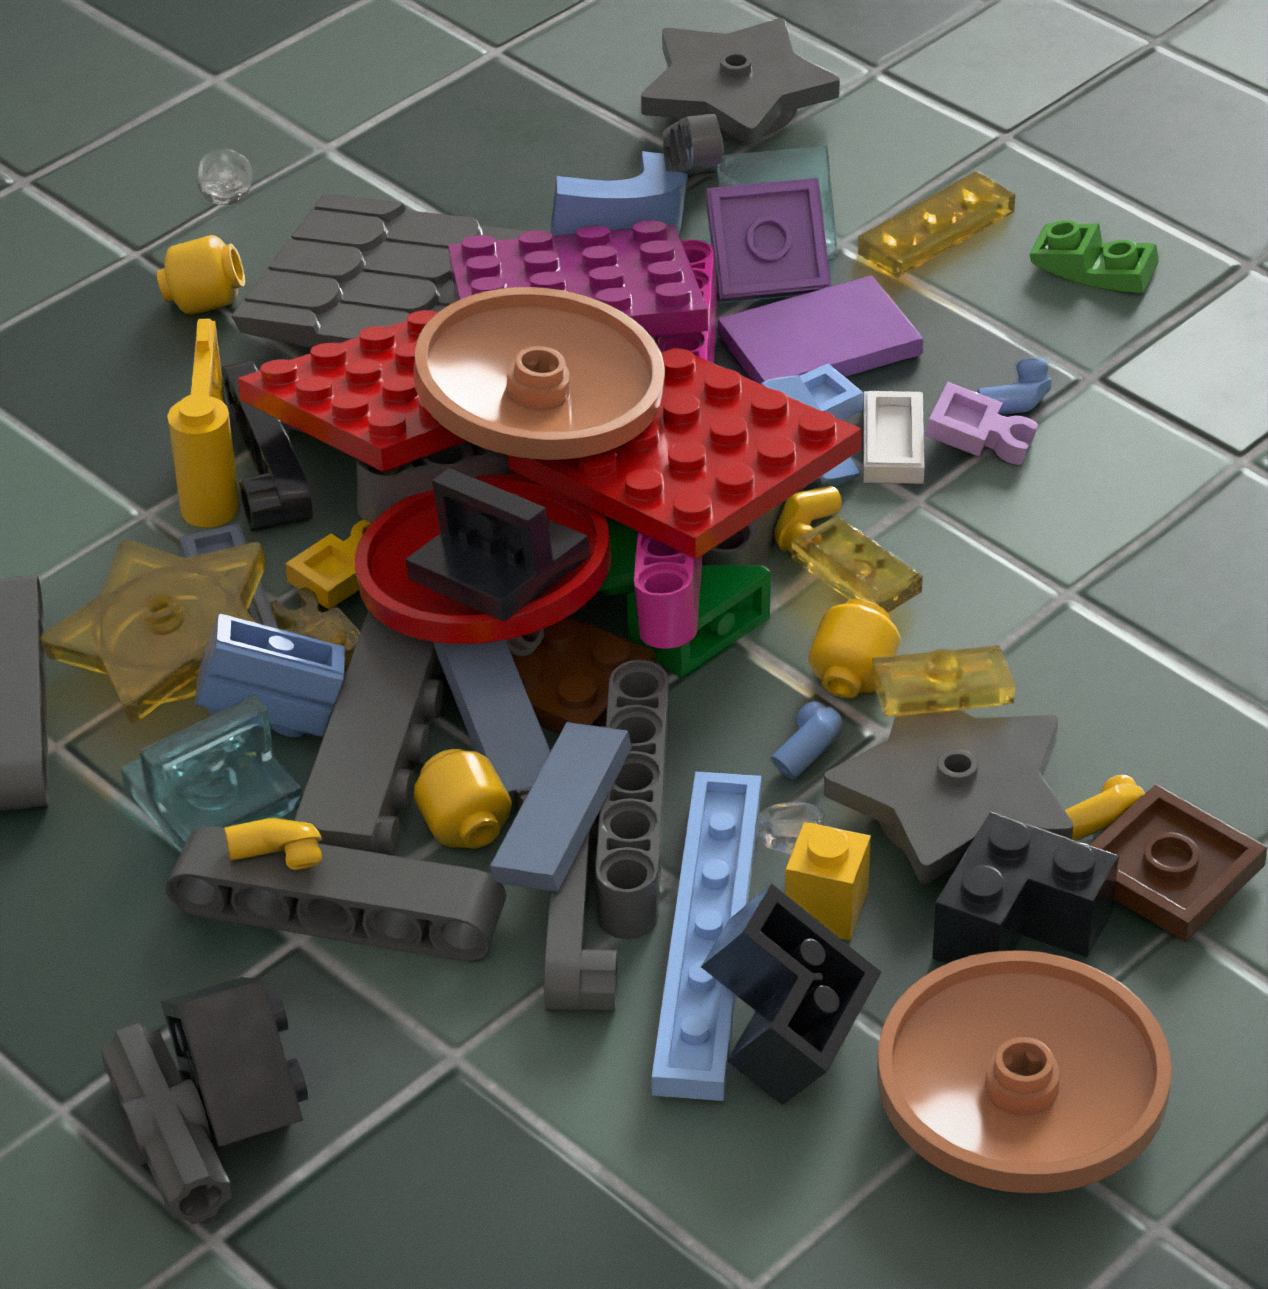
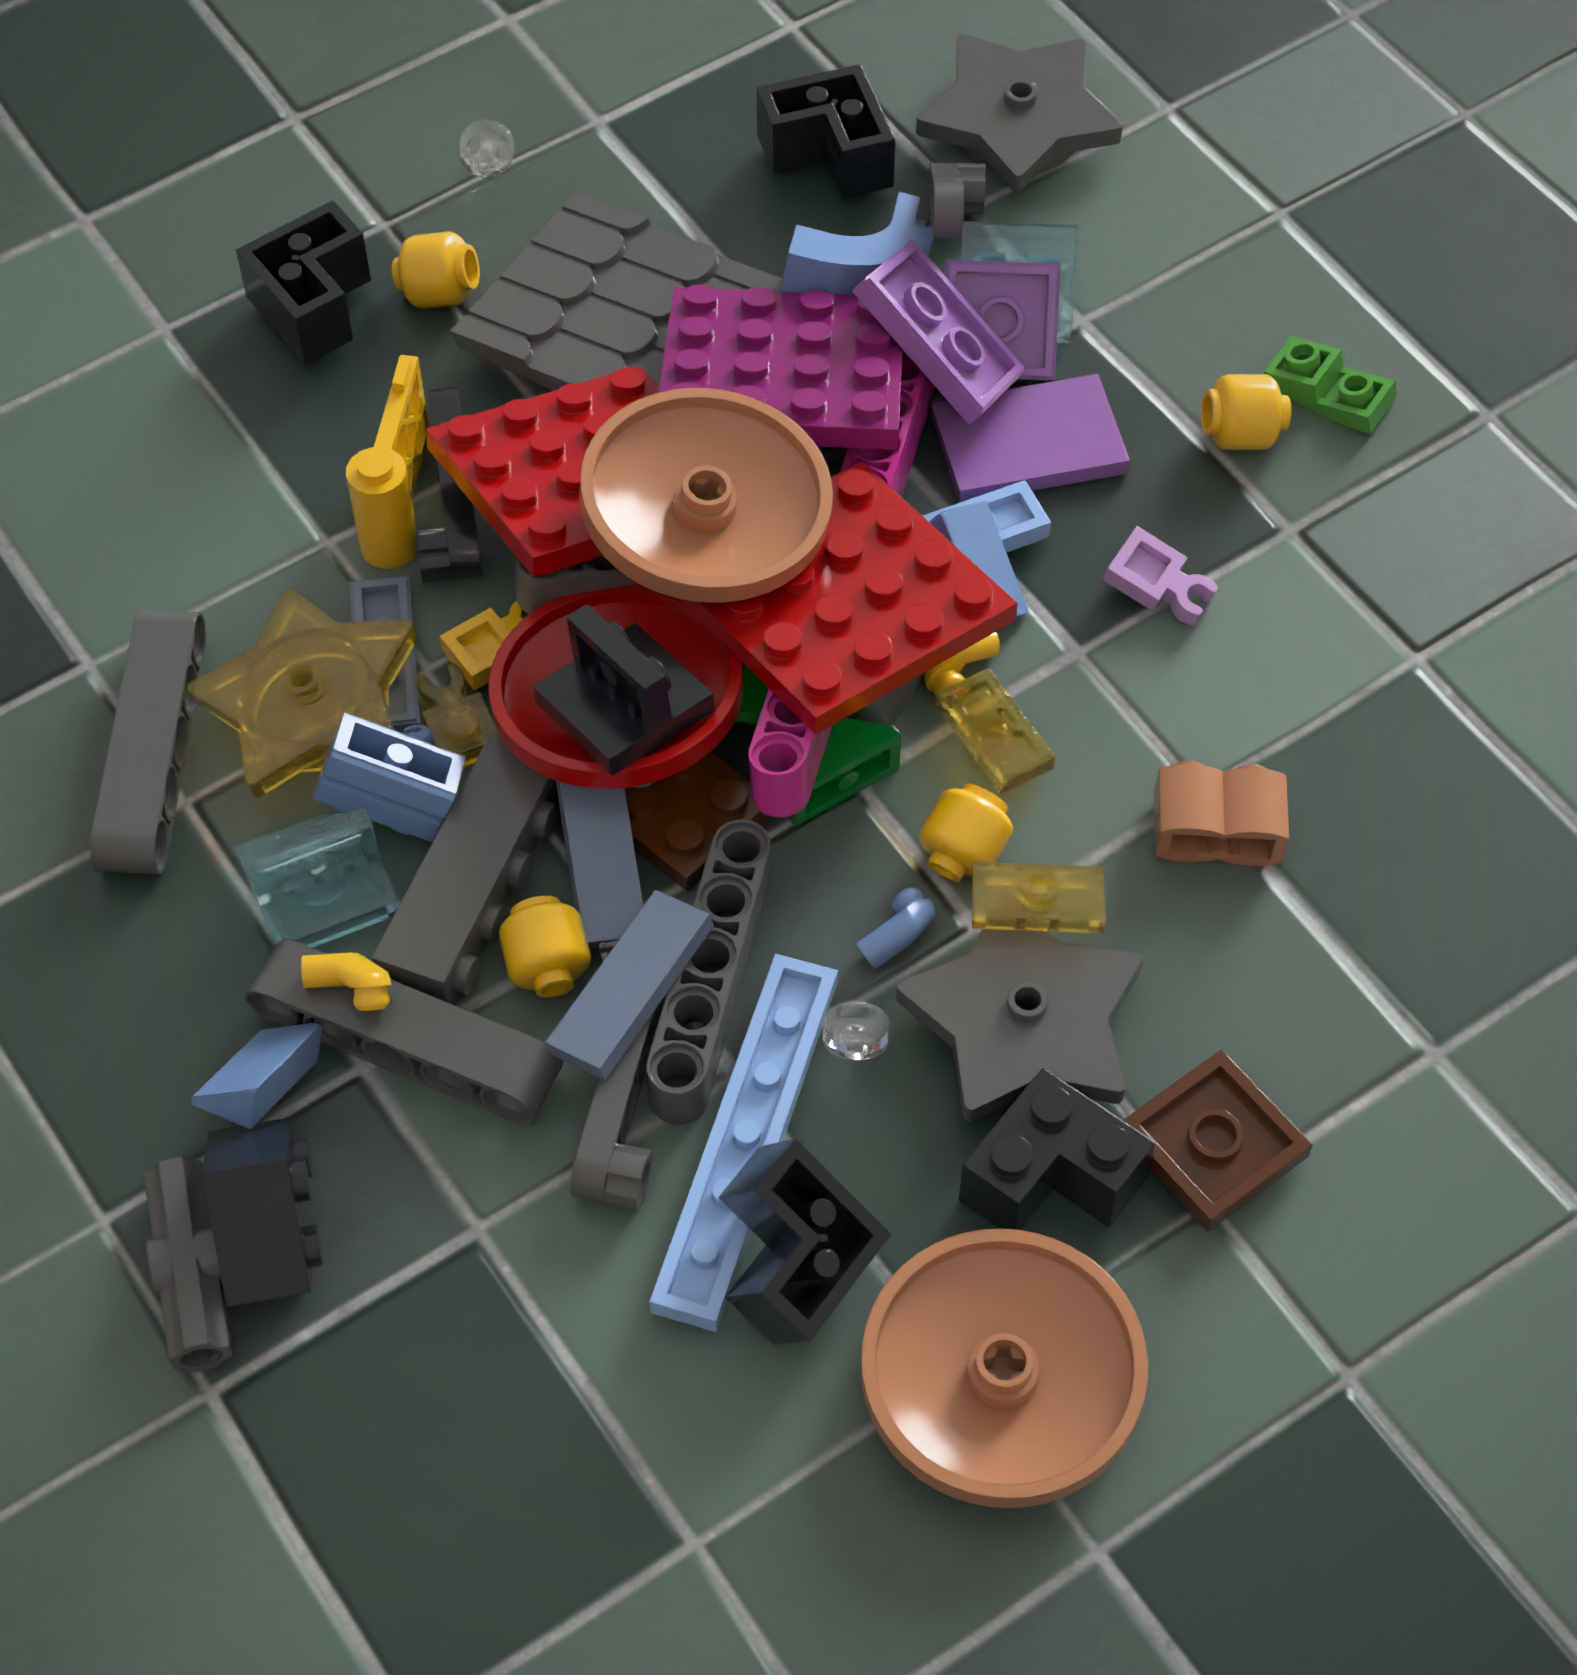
camera: 10 degrees right, 15 degrees up
yellow brick [785,822,871,941] -> none
clear yellow plate [858,171,1016,279] -> none
white tile [863,391,924,484] -> none
medium blue arm [977,358,1052,415] -> none
yellow arm [1065,775,1145,841] -> none
none -> medium blue slope [191,1023,322,1129]
none -> black brick [236,200,371,365]
none -> black brick [756,64,896,199]
none -> medium lavender tile [852,239,1026,425]
none -> nougat brick [1154,761,1289,866]
none -> yellow head [1201,374,1291,450]

